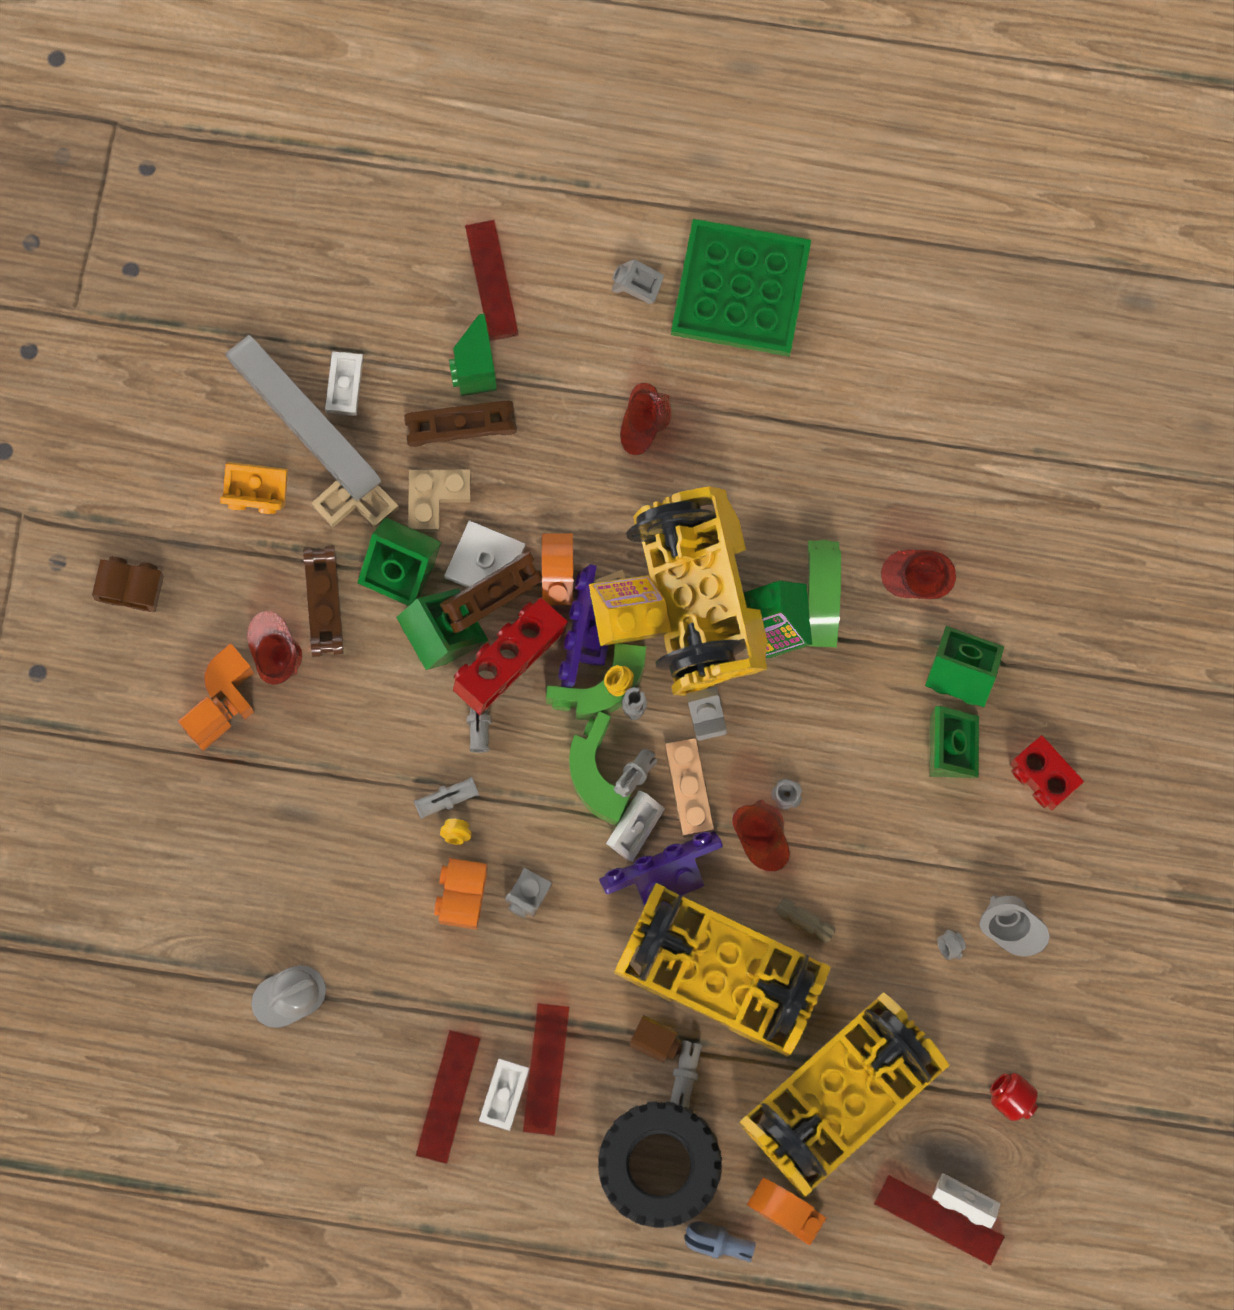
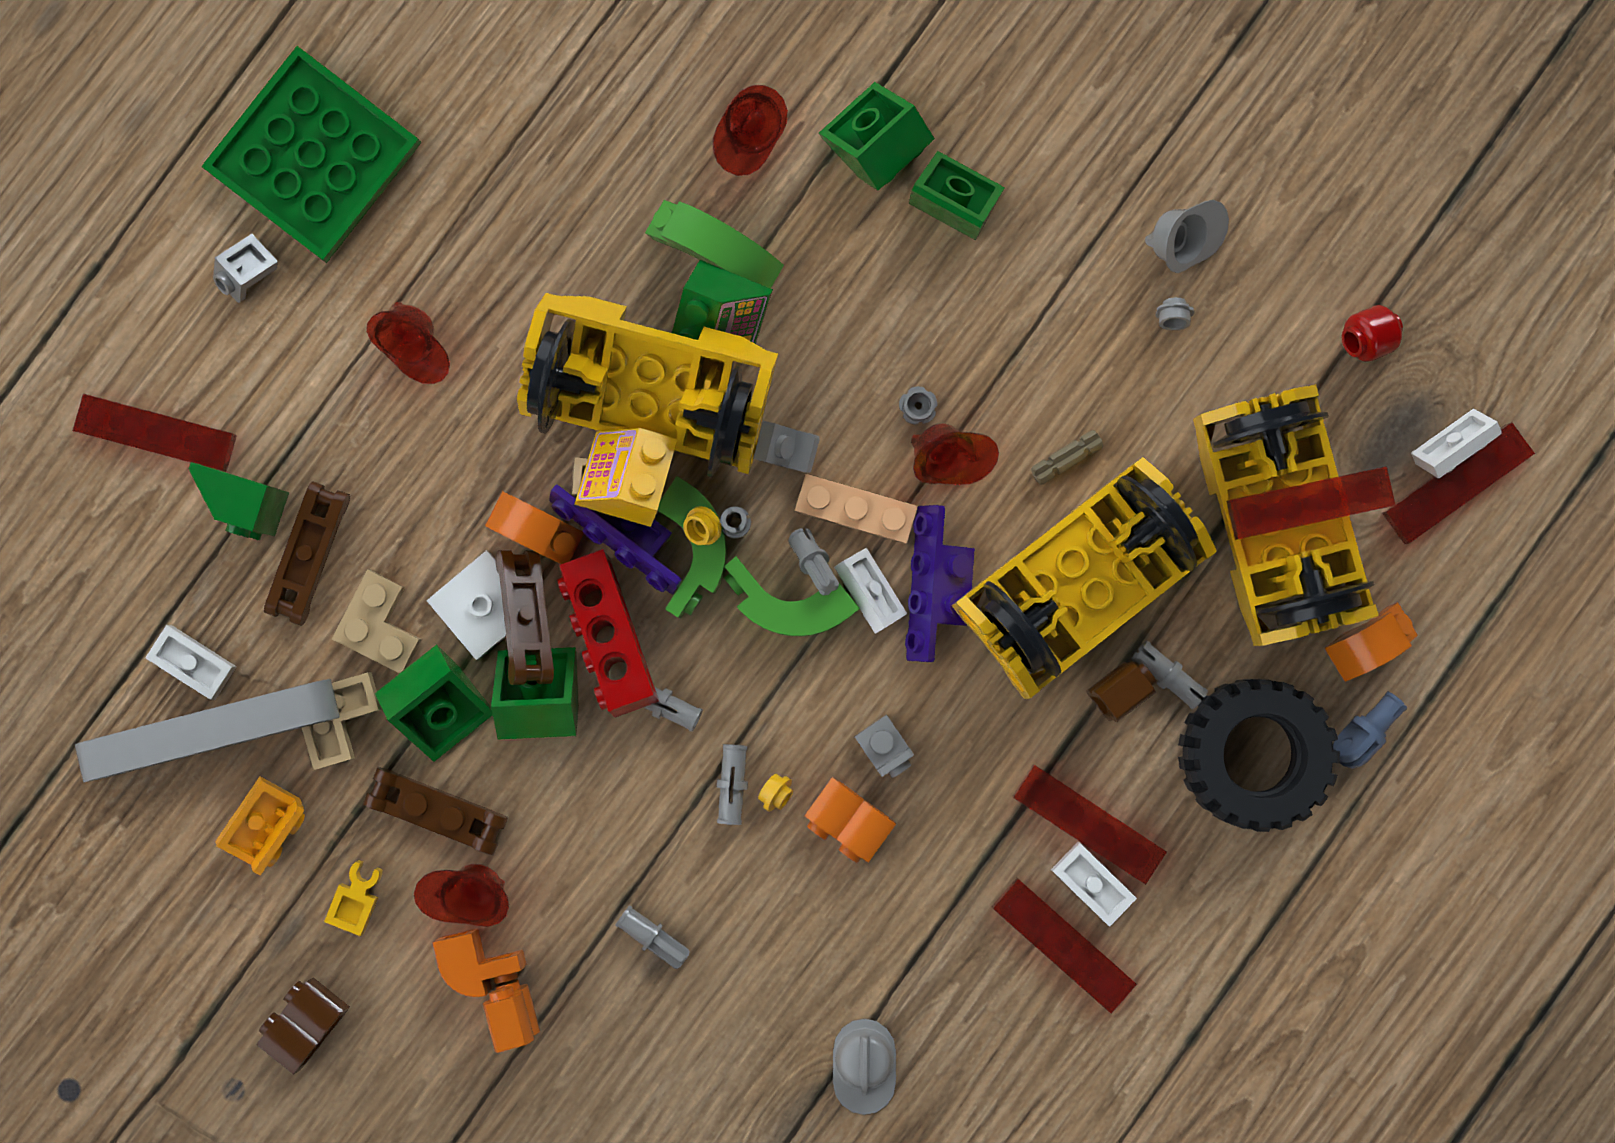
camera: 60 degrees left, 10 degrees up
red brick [1010,735,1084,811] -> none
none -> yellow plate [324,860,382,936]
none -> light grey axle [615,905,690,969]
none -> clear red plate [1226,466,1396,540]

